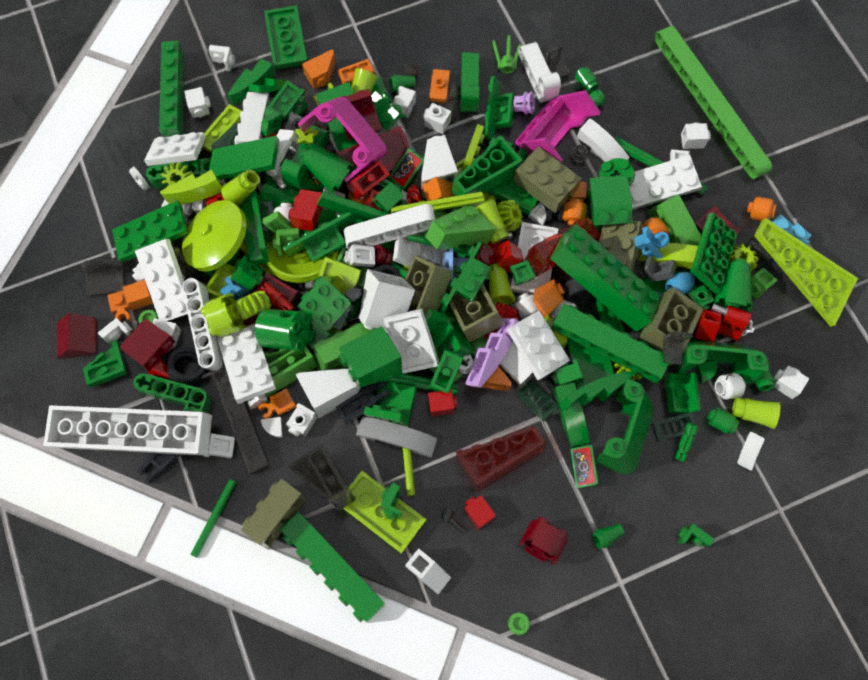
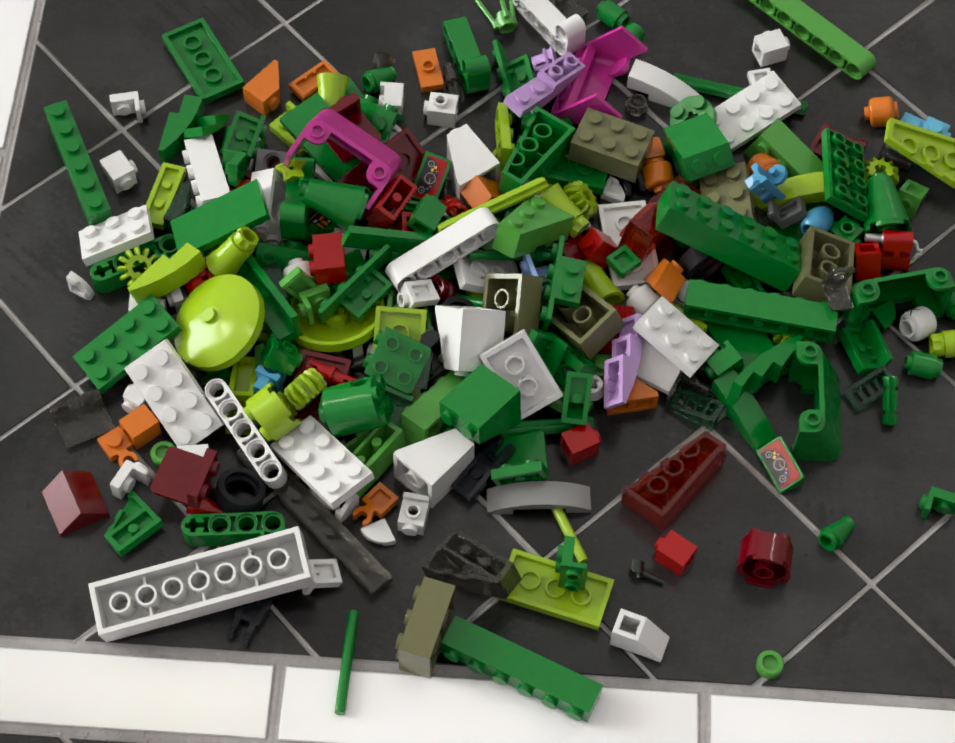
camera: 20 degrees left, 10 degrees down
none -> lavender slope [503,51,586,118]

